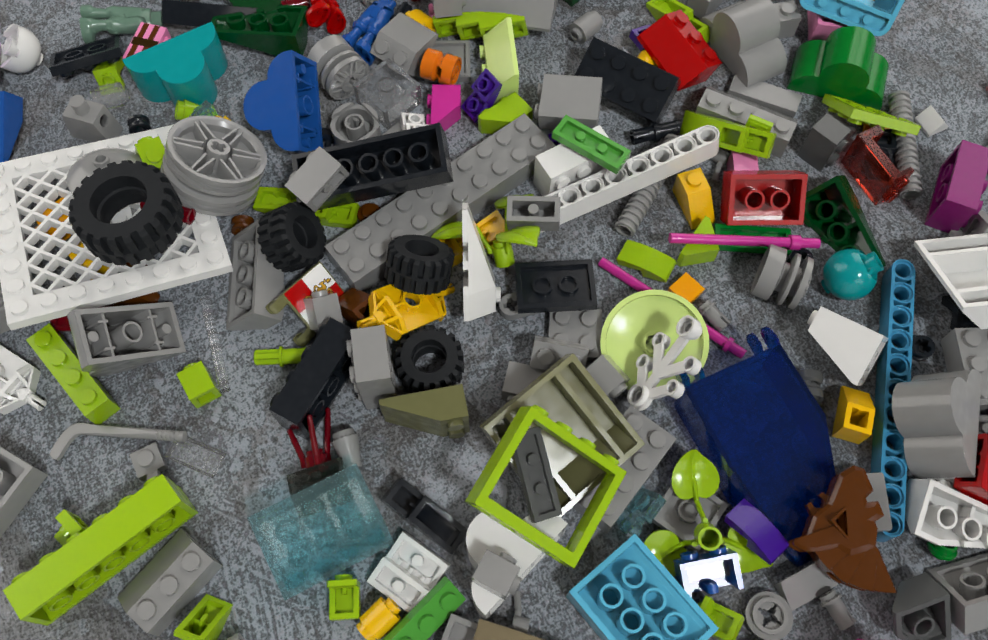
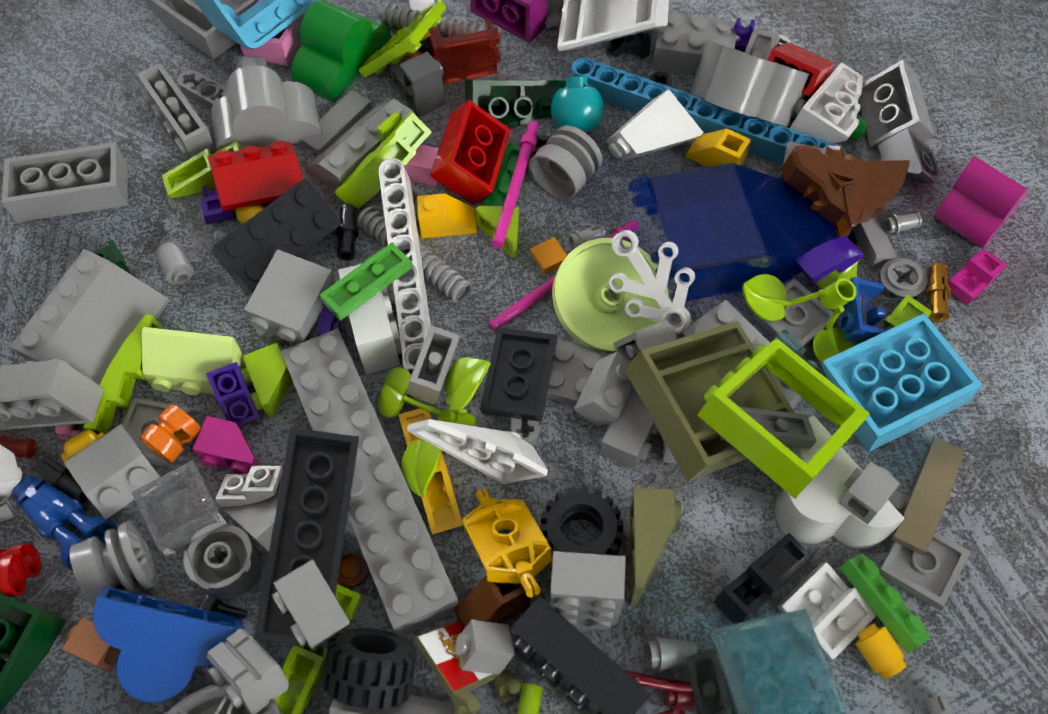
camera: 75 degrees left, 5 degrees down
lime bracket [327,574,361,621] -> none
black tyre [384,235,455,295] -> none
lime slope [616,239,676,283] -> none
none -> light grey brick [207,628,289,714]

